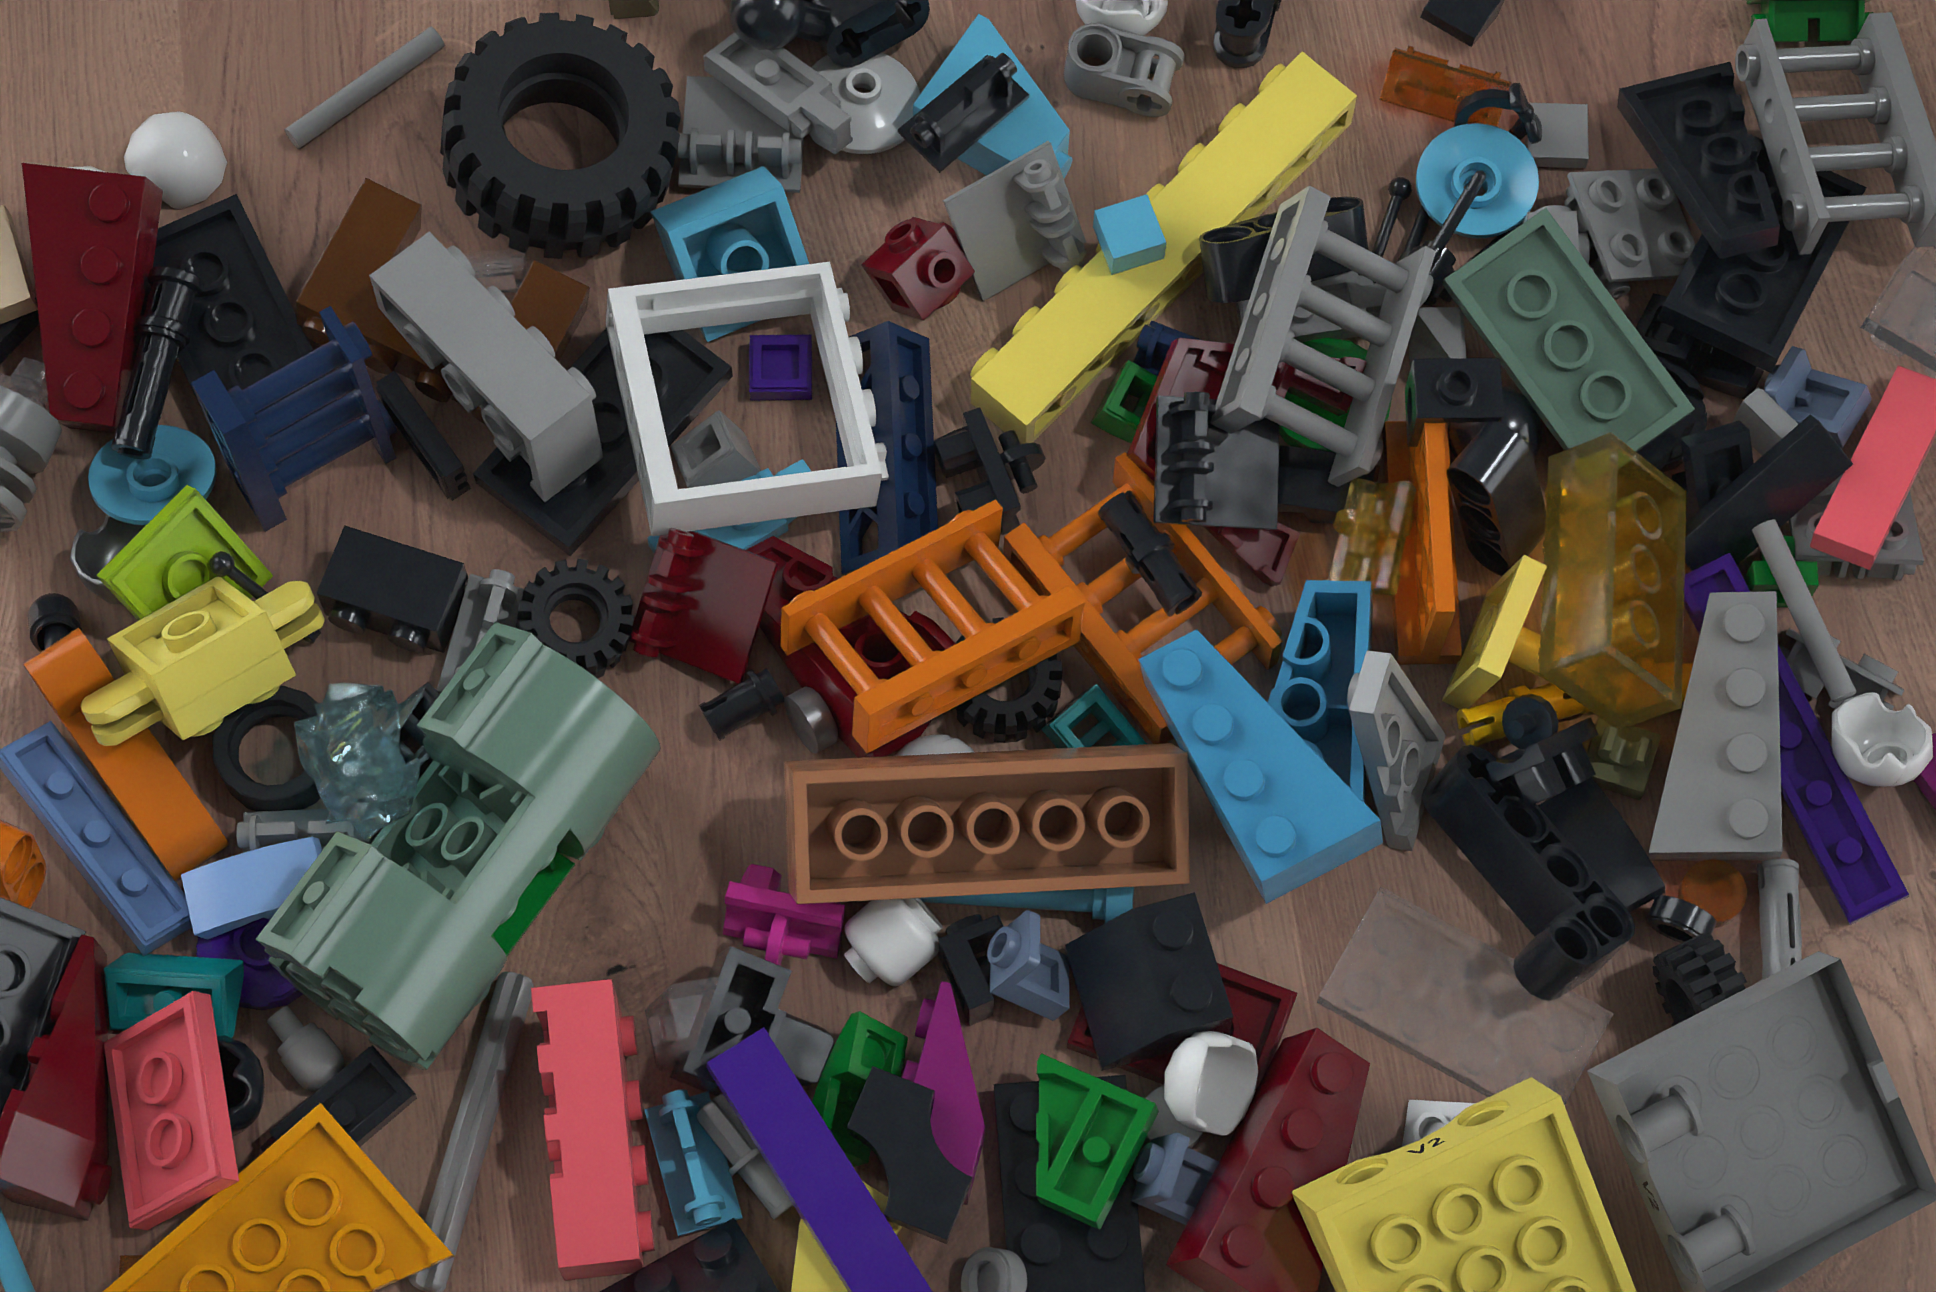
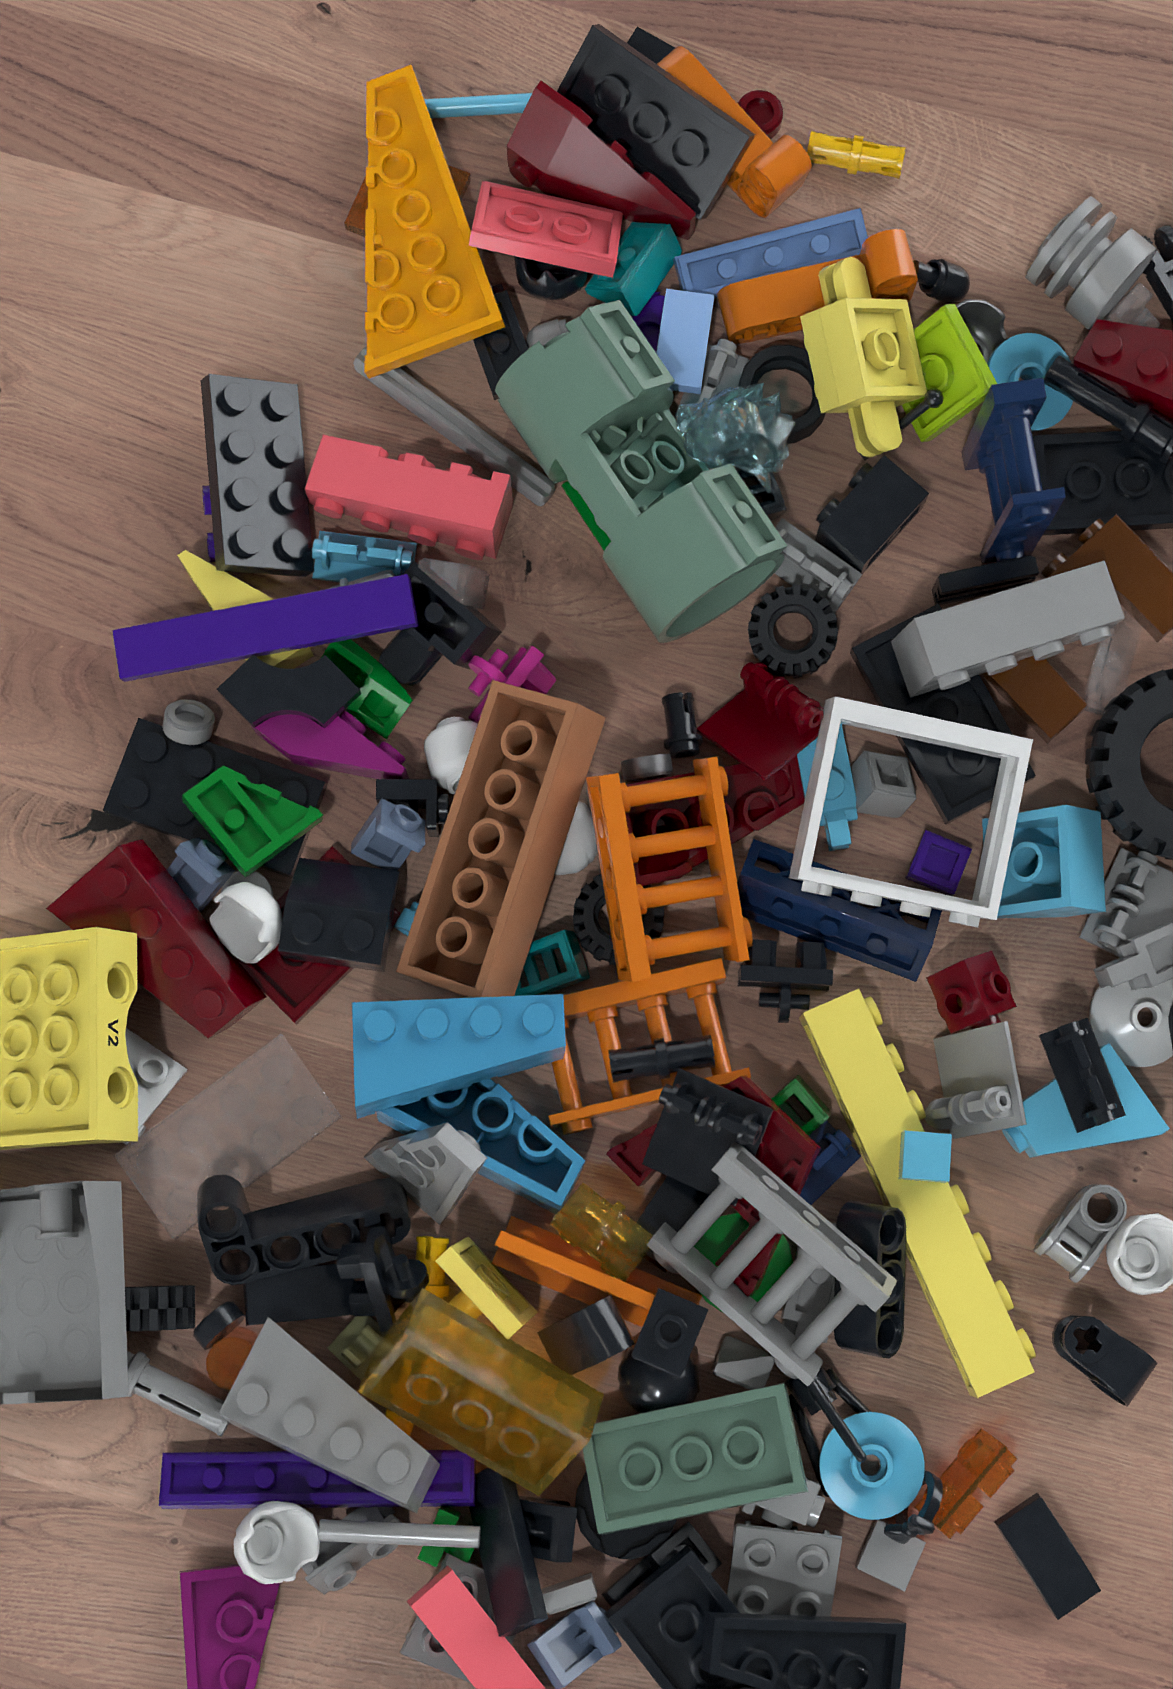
camera: 115 degrees right, 10 degrees up
black hinge [1358,177,1412,284] -> none

